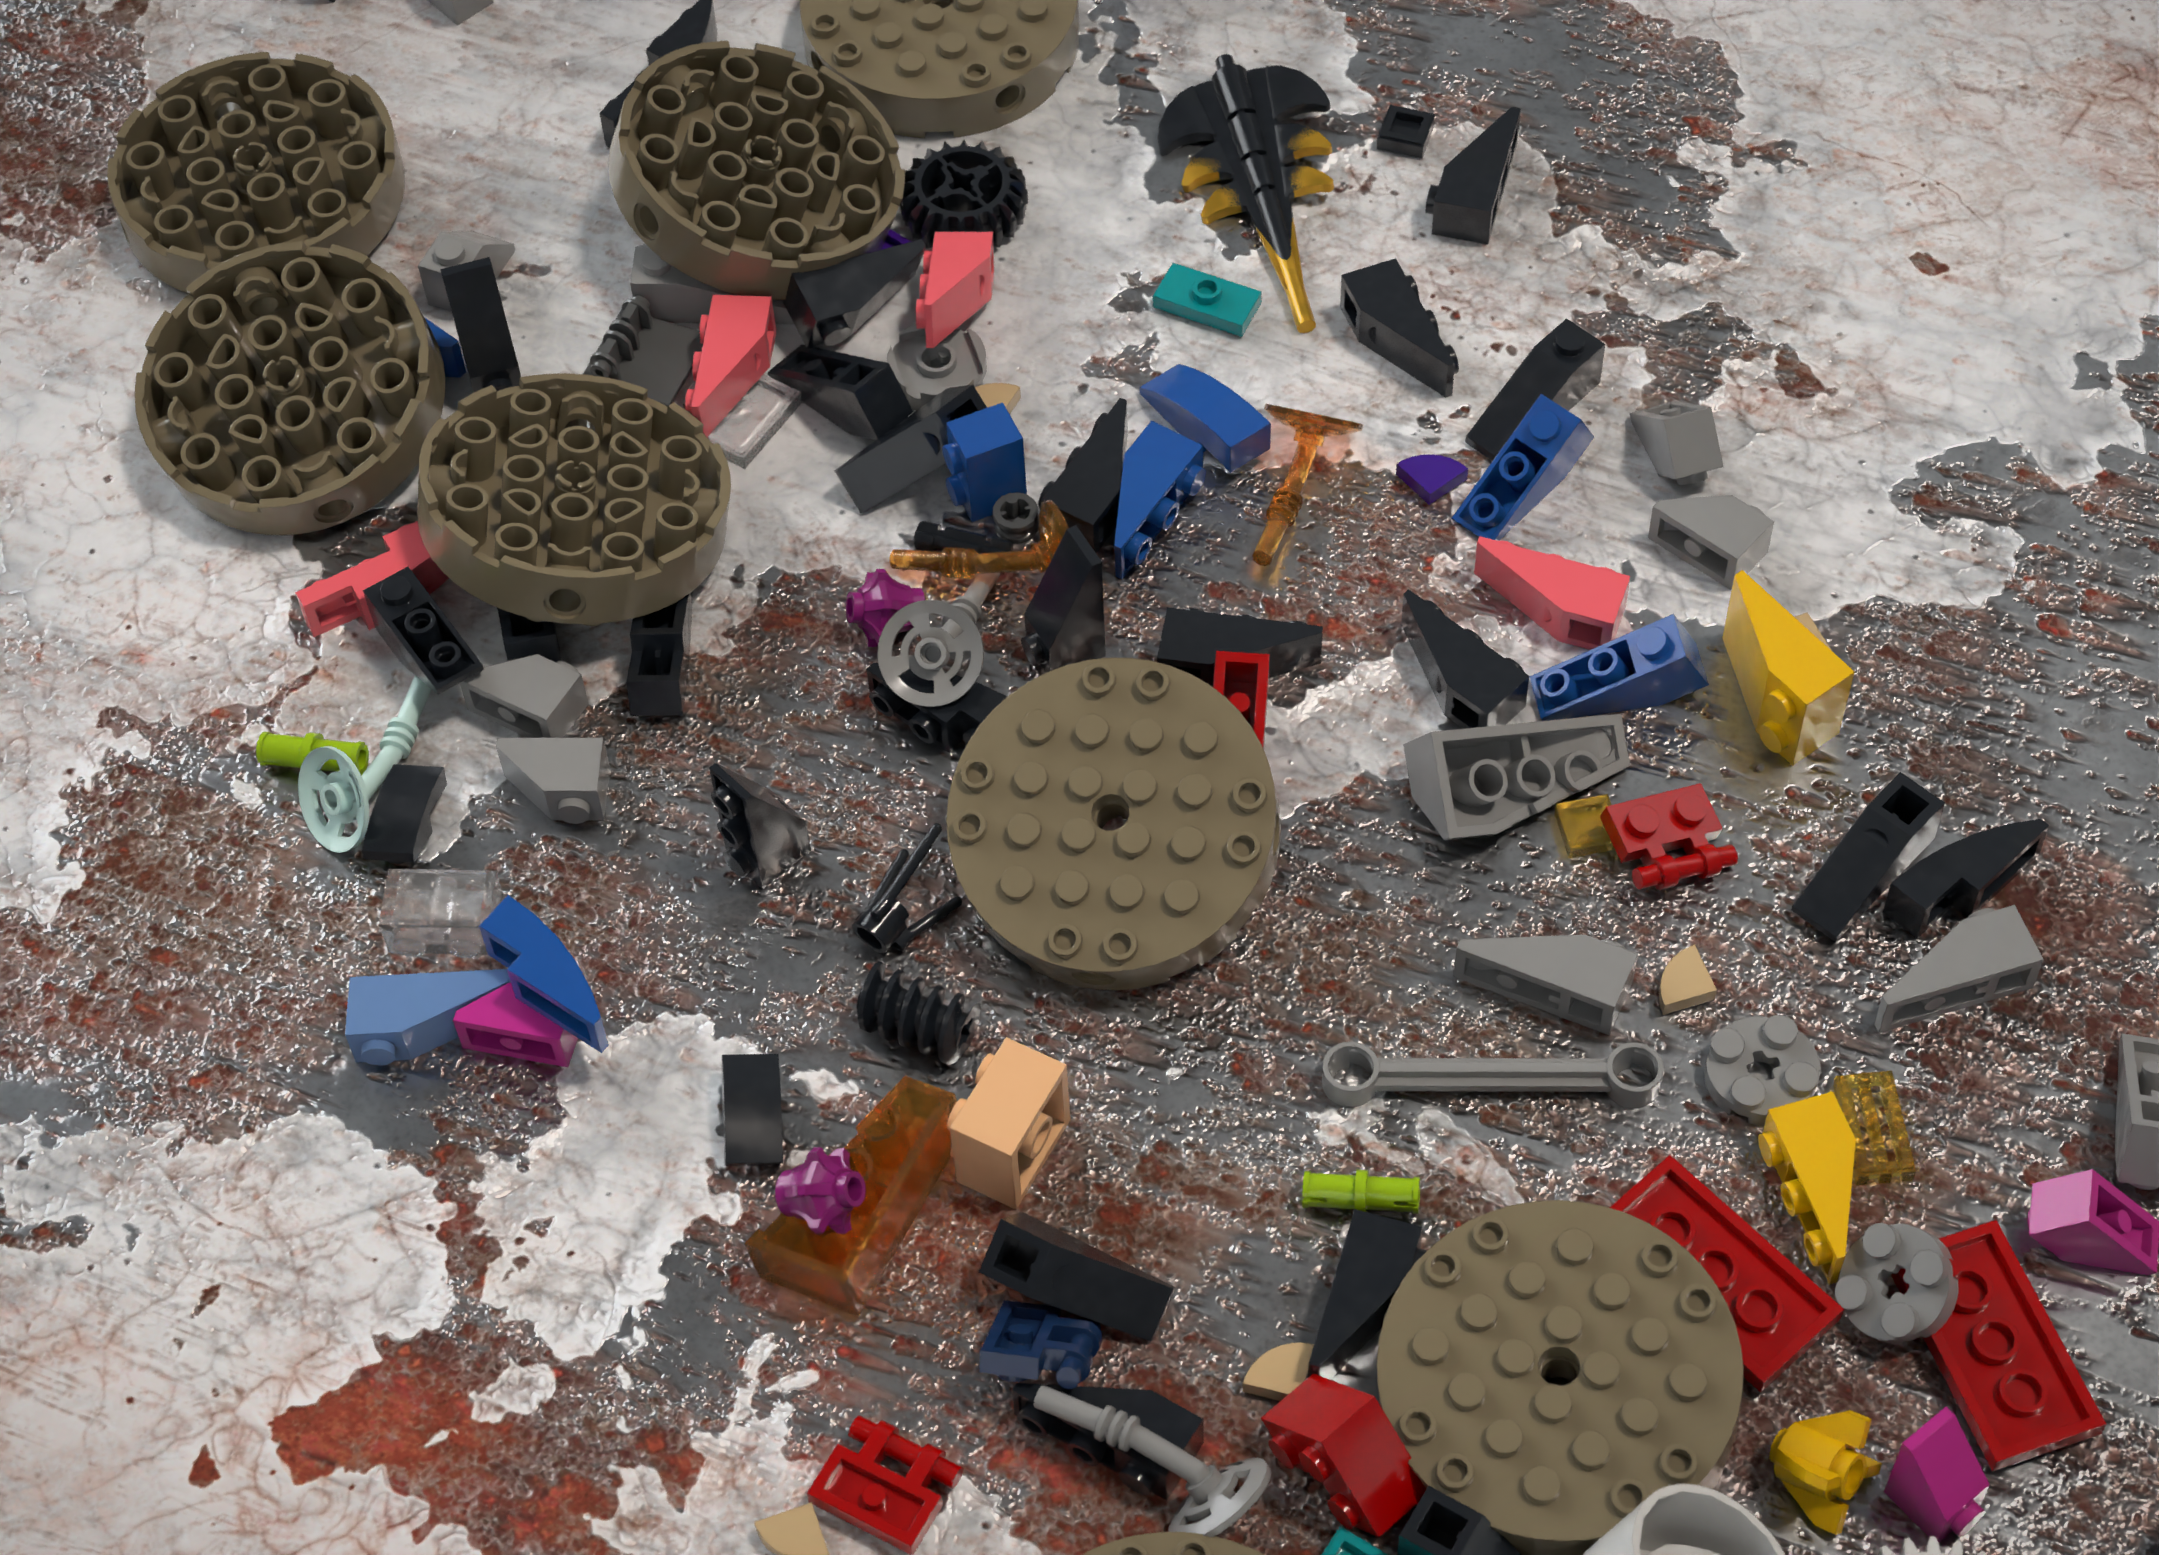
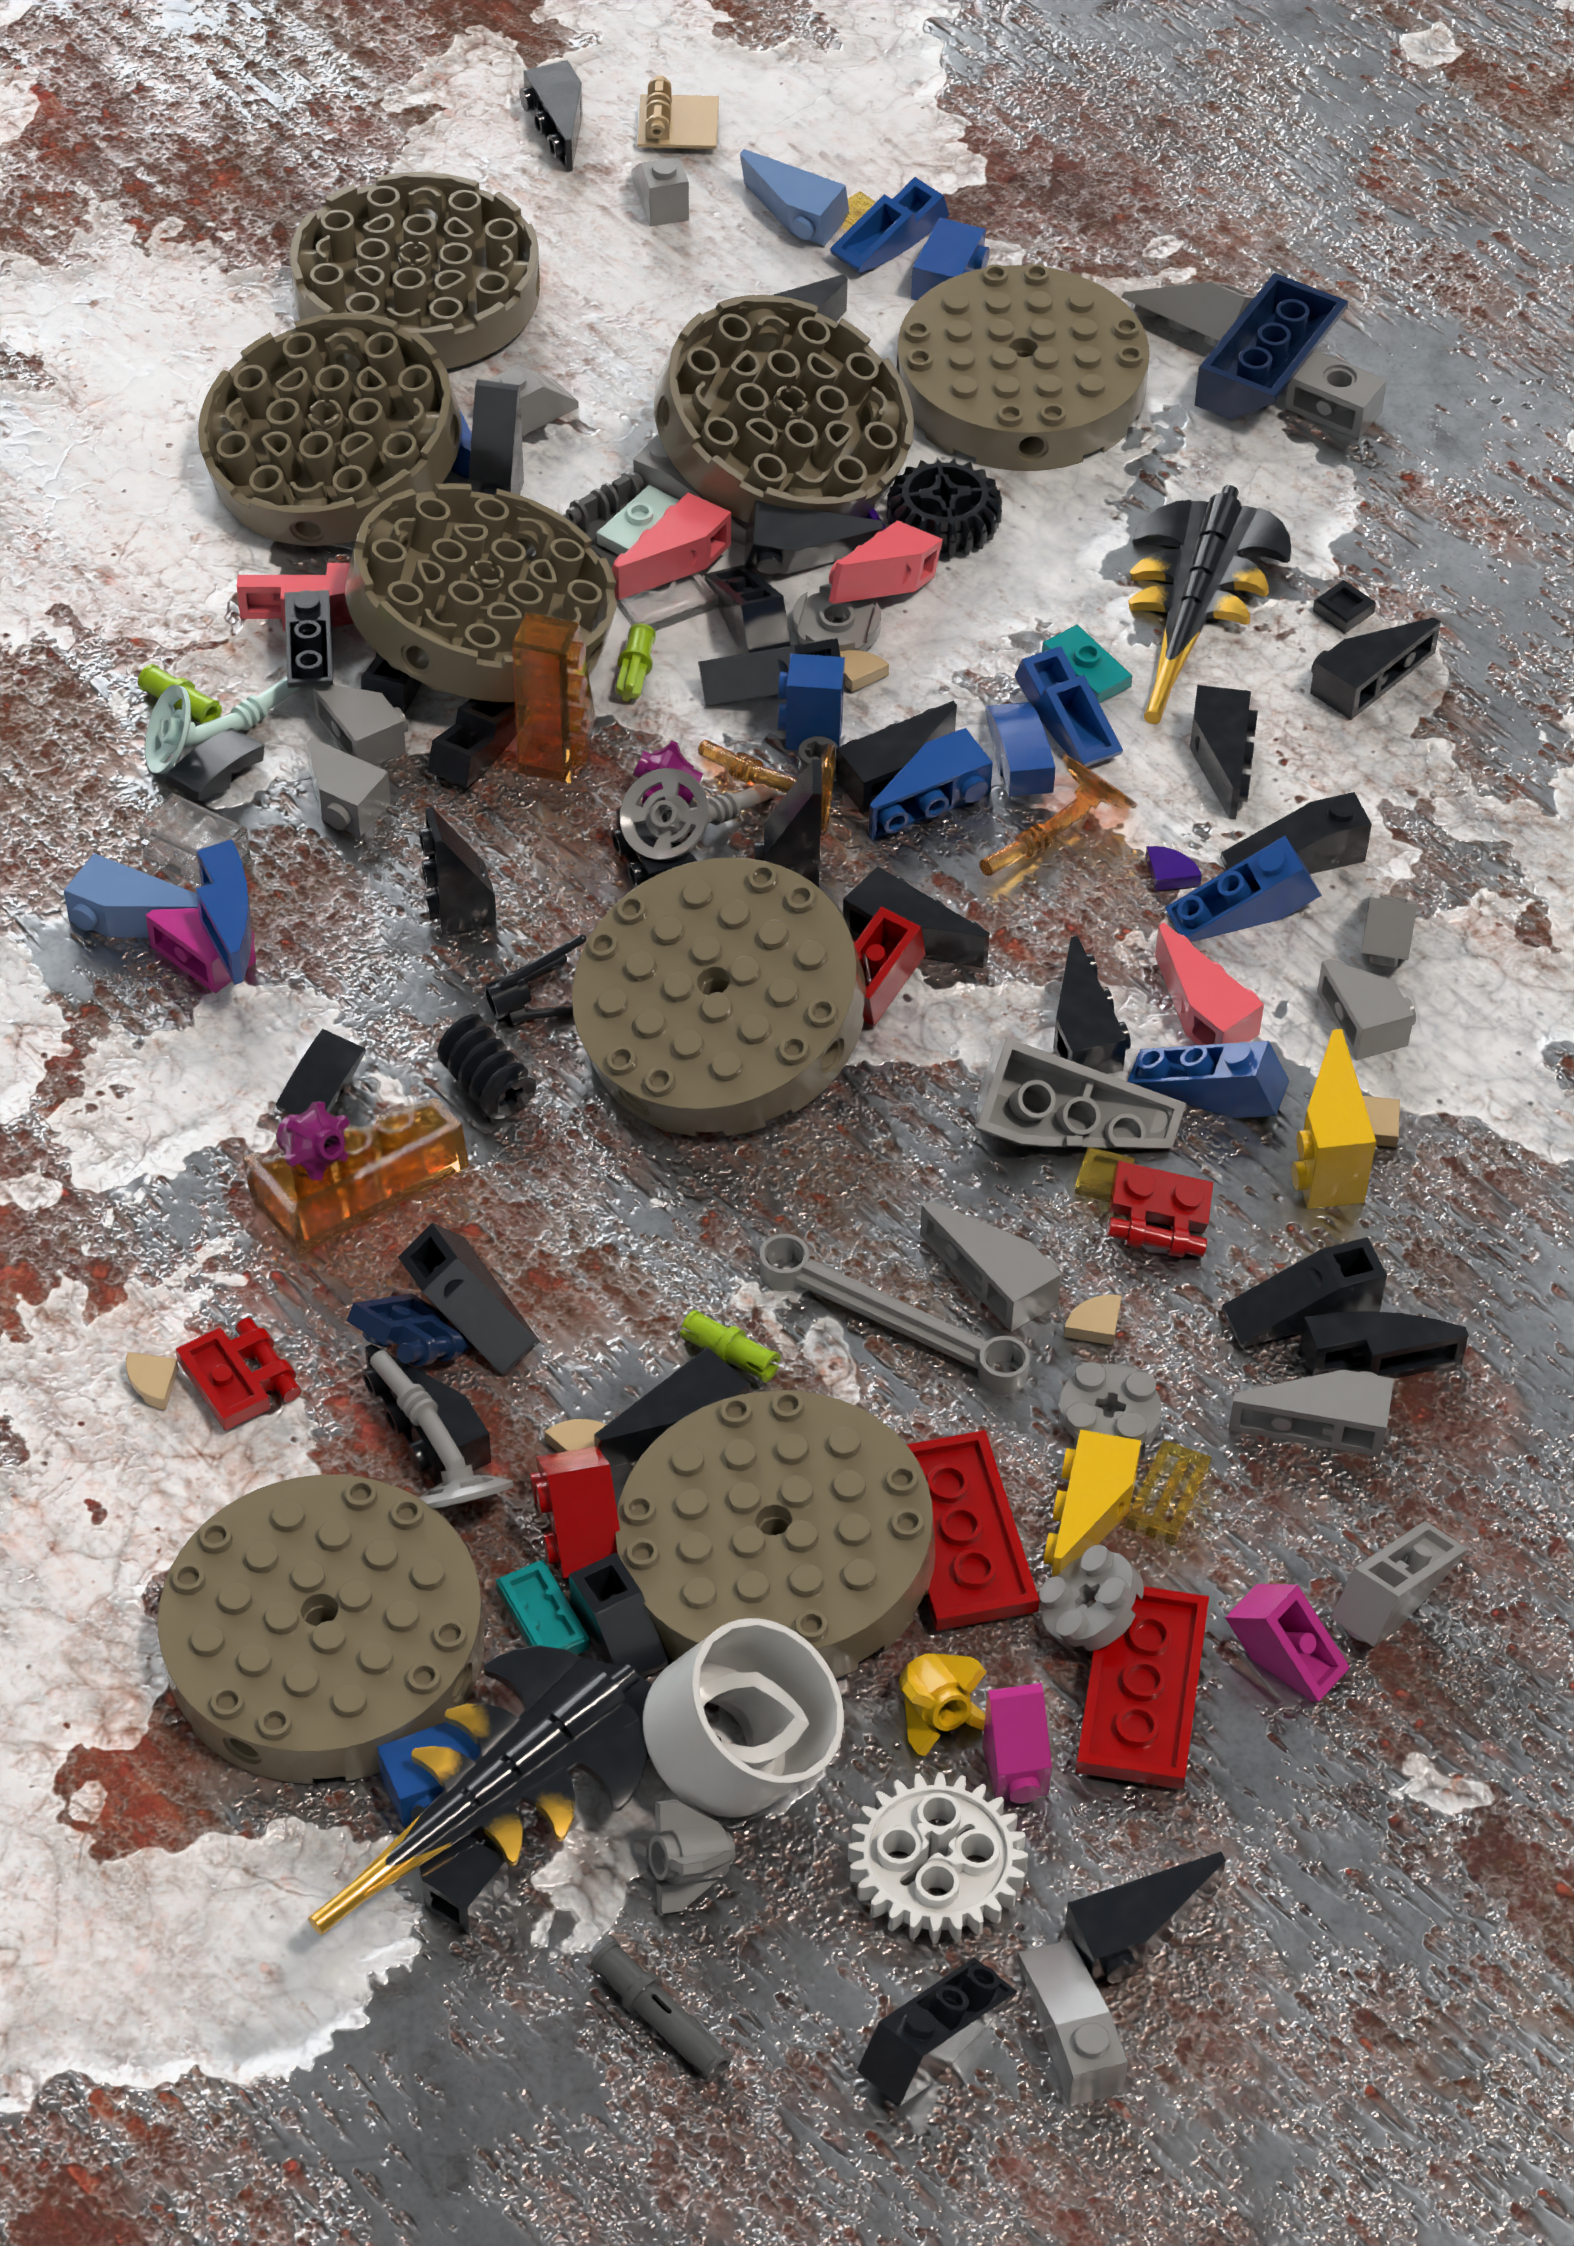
camera: 25 degrees right, 5 degrees down
black axle [914,521,1013,570] -> none
light nougat brick [947,1037,1071,1210] -> none
none -> clear orange wedge [512,612,596,784]
none -> light aqua plate [596,485,679,555]
none -> lime axle [615,623,656,702]
none -> blue slope [1014,646,1123,768]

